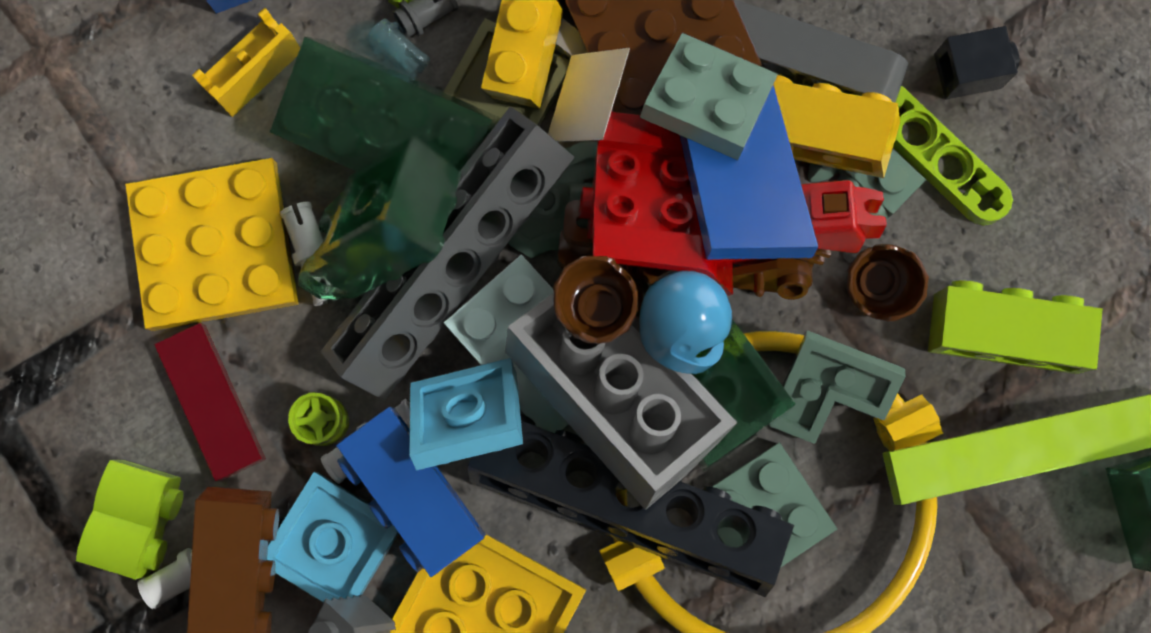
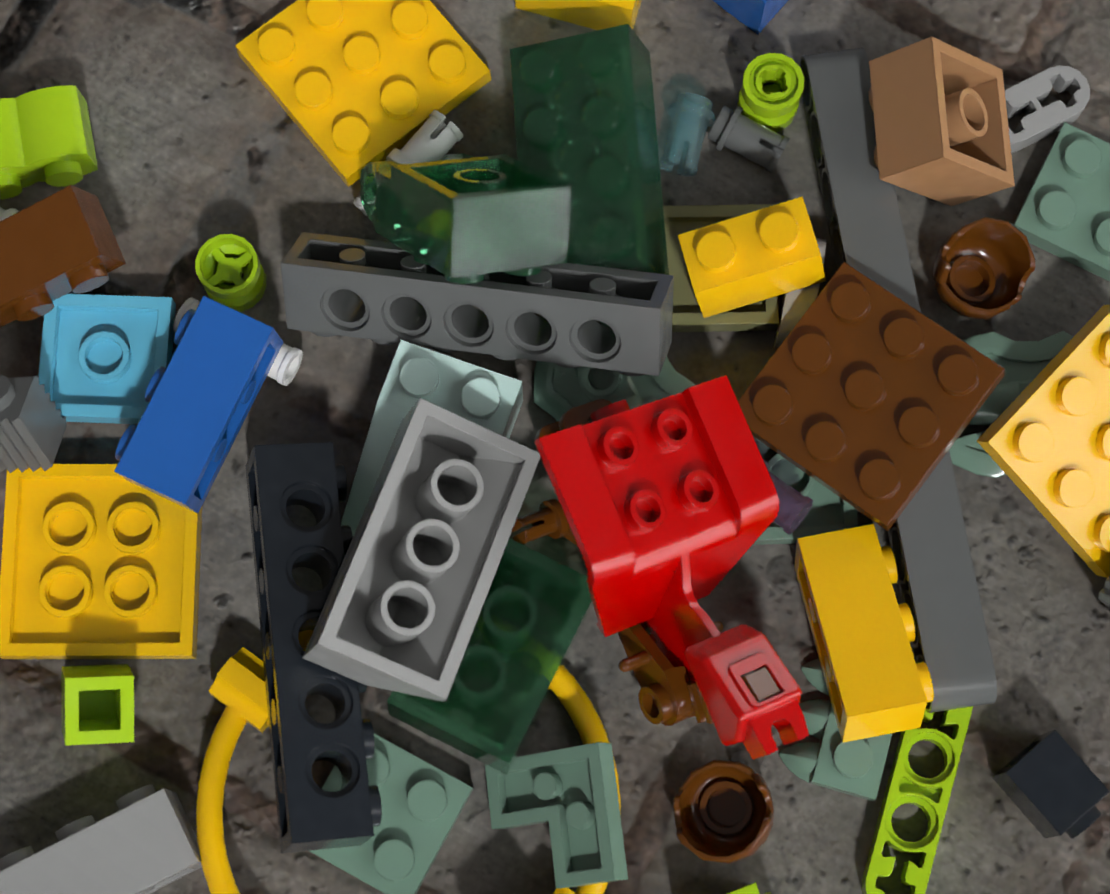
camera: 60 degrees right, 5 degrees down
dark red tile [154,322,266,482] -> none
medium azure plate [409,358,523,471] -> none
white sticker [548,48,630,142] -> none
reddish brown hair [553,256,639,344] -> none
dark azure helmet [639,271,732,374] -> none
sand green plate [640,33,778,160] -> none
blue tile [680,85,818,260] -> none

